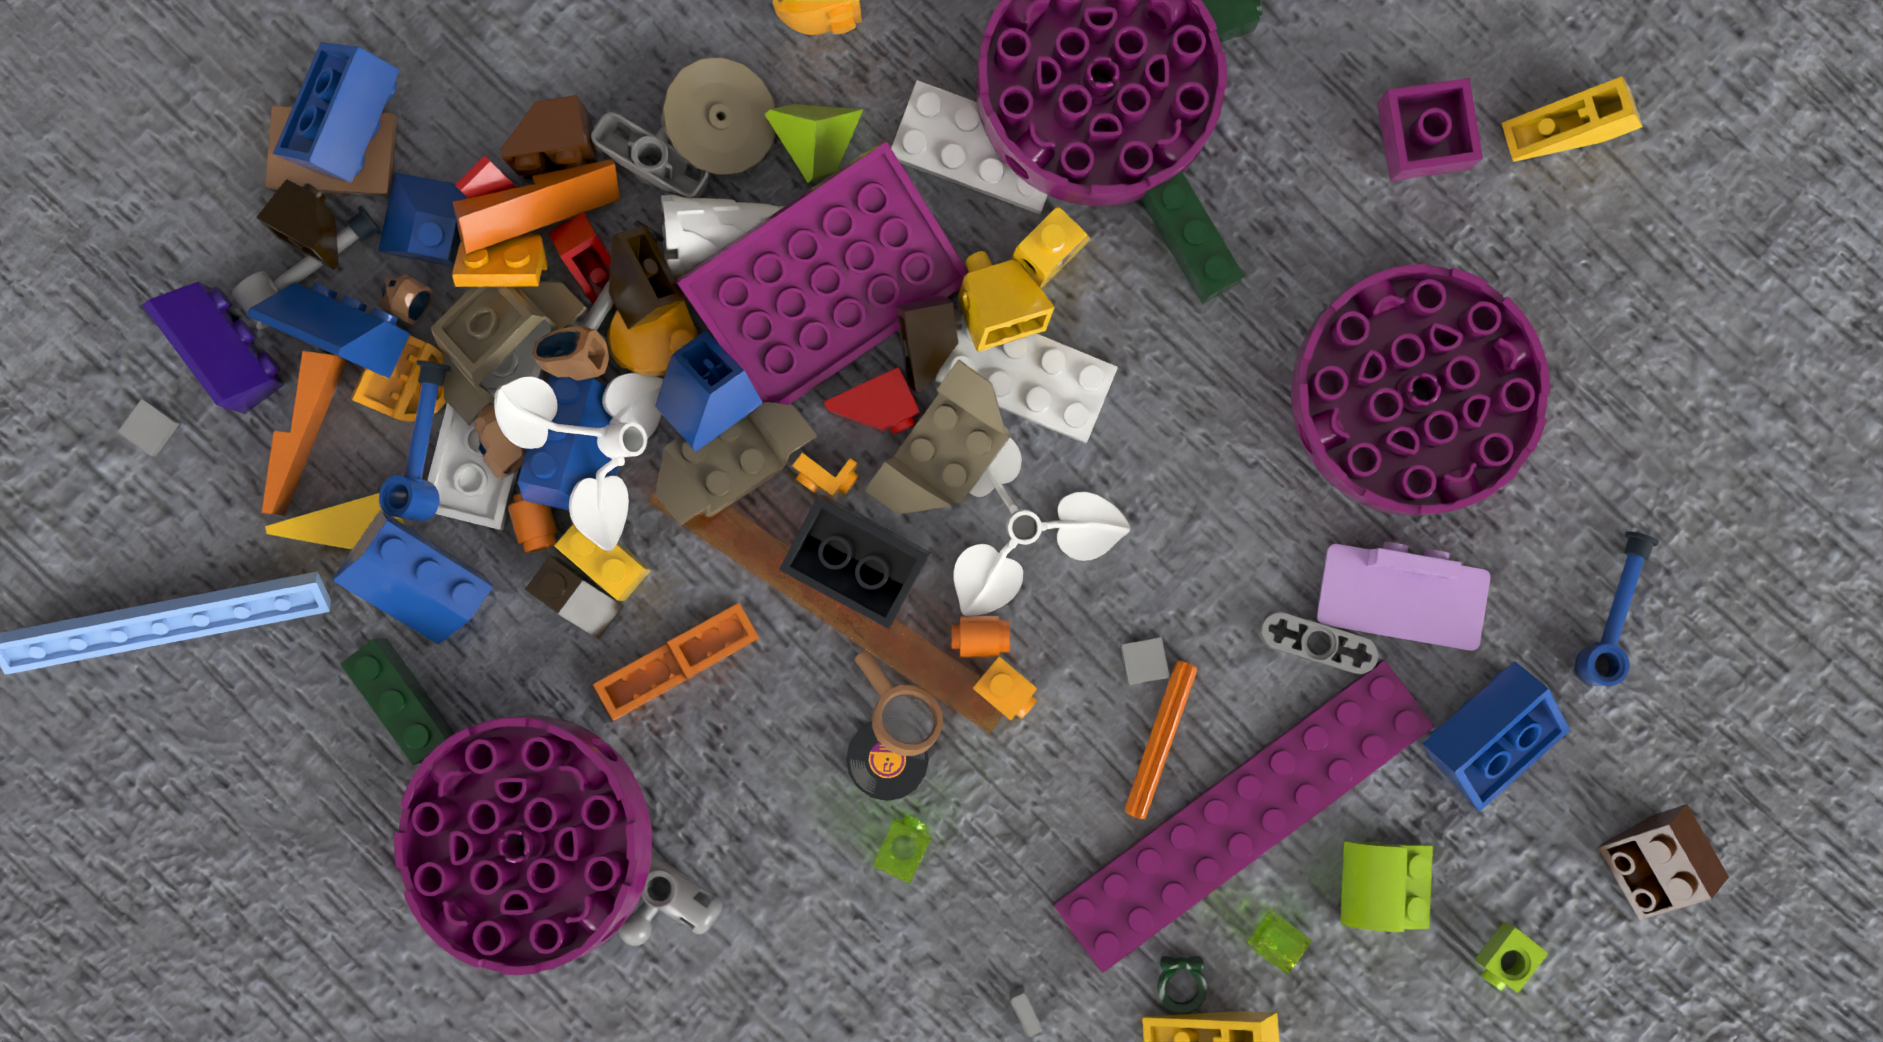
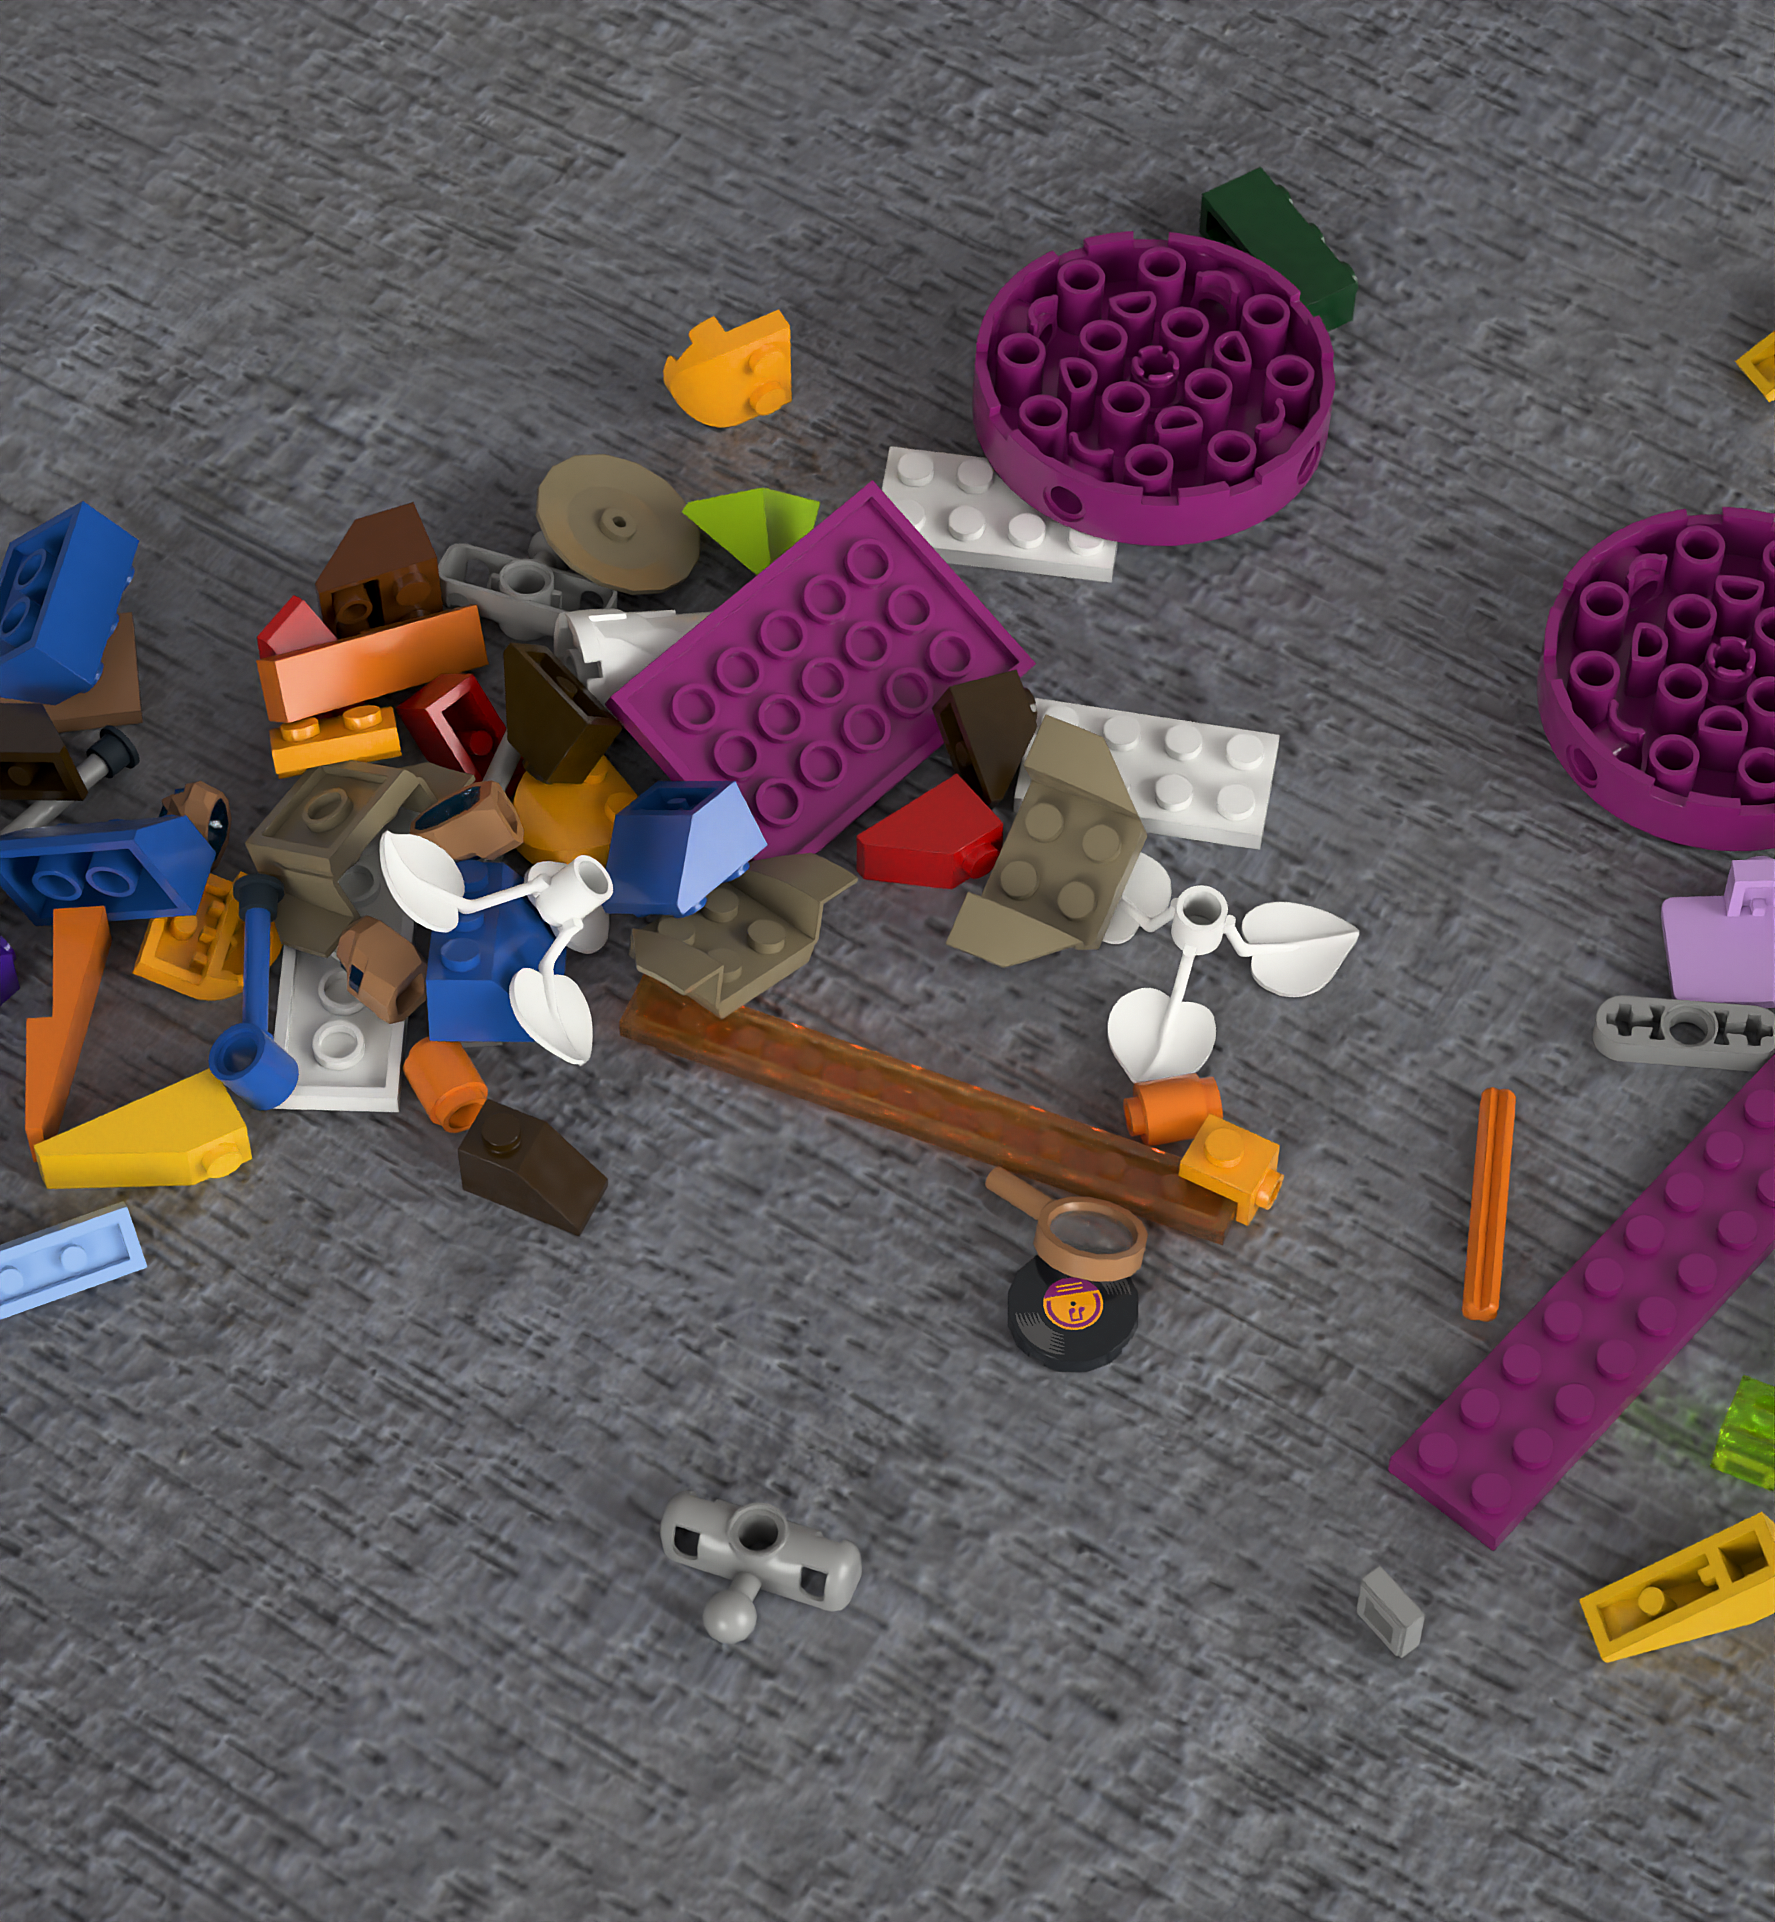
camera: 10 degrees left, 30 degrees down
blue slope [332,510,493,644] -> none
dark green brick [340,638,456,765] -> none
blue slope [378,172,468,267] -> none
magenta brick [394,715,652,975] -> none
yellow brick [554,523,651,601] -> none
orange slope [591,603,759,723] -> none
black slope [779,495,931,629] -> none
light orange bracket [792,453,859,498] -> none
clear neon green brick [872,814,932,884] -> none
yellow torso [958,251,1055,352] -> none
yellow torso [1010,206,1091,289] -> none
light grey tile [1120,637,1170,685] -> none
dark green brick [1141,170,1244,305] -> none
dark green piece [1157,956,1208,1014] -> none
magenta brick [1377,78,1483,182] -> none

